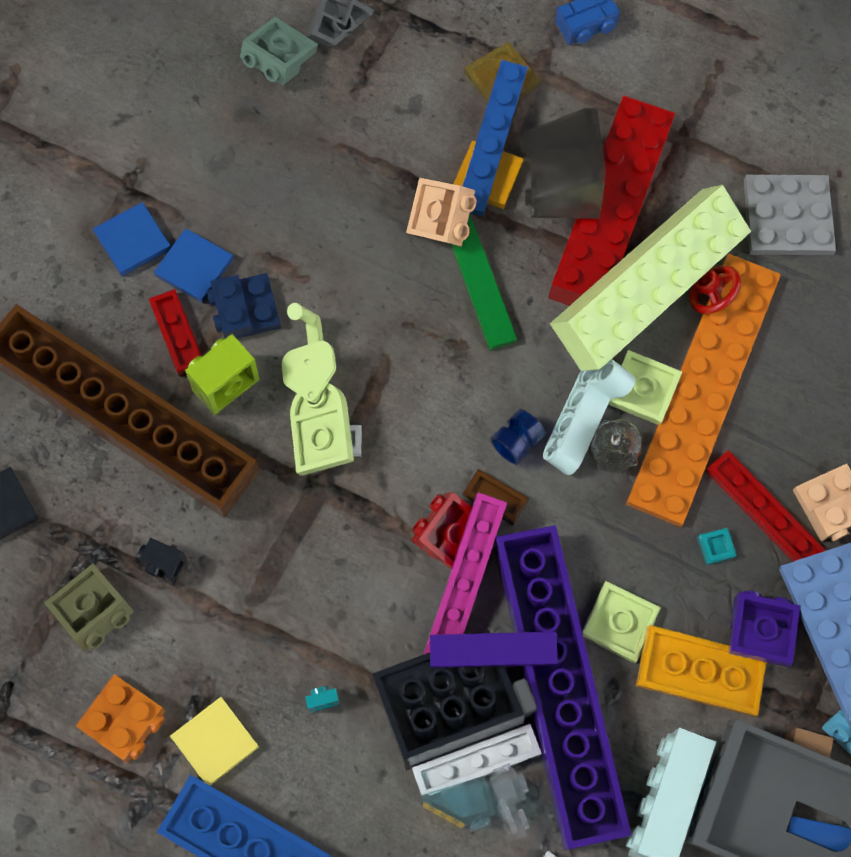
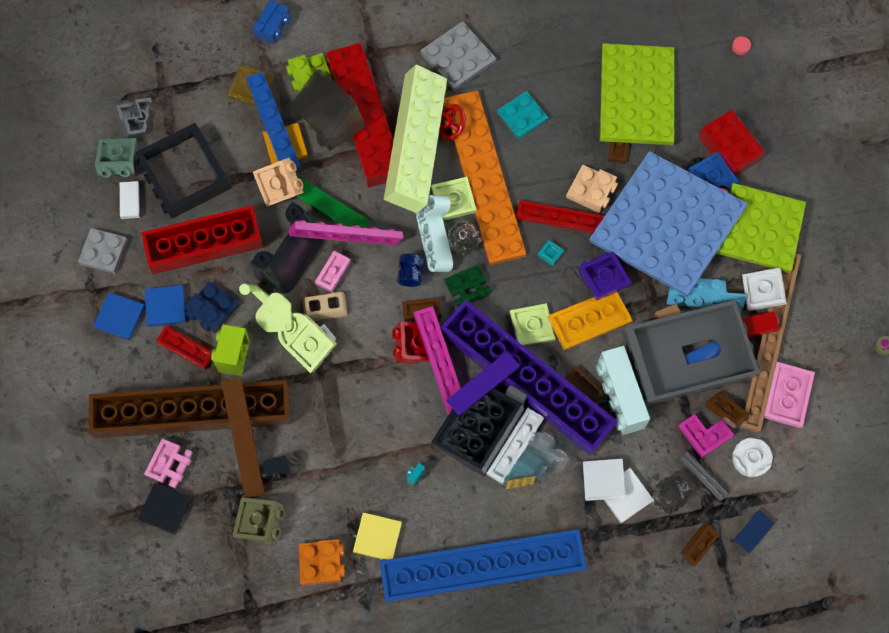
camera: 35 degrees left, 0 degrees up
none -> light grey plate [78,228,128,274]
none -> white tile [120,181,140,219]
none -> black window [135,123,231,219]
none -> red brick [141,205,263,274]
none -> bright pink plate [144,439,193,489]
none -> reddish brown tile [221,377,265,498]
none -> black windscreen [250,202,324,294]
none -> lime plate [286,53,334,97]
none -> dark pink plate [289,220,403,246]
none -> tan piece [302,292,348,321]
none -> bright pink plate [315,251,351,293]
none -> dark green plate [444,264,492,307]
none -> teal plate [497,91,548,140]
none -> reddish brown tile [564,366,605,403]

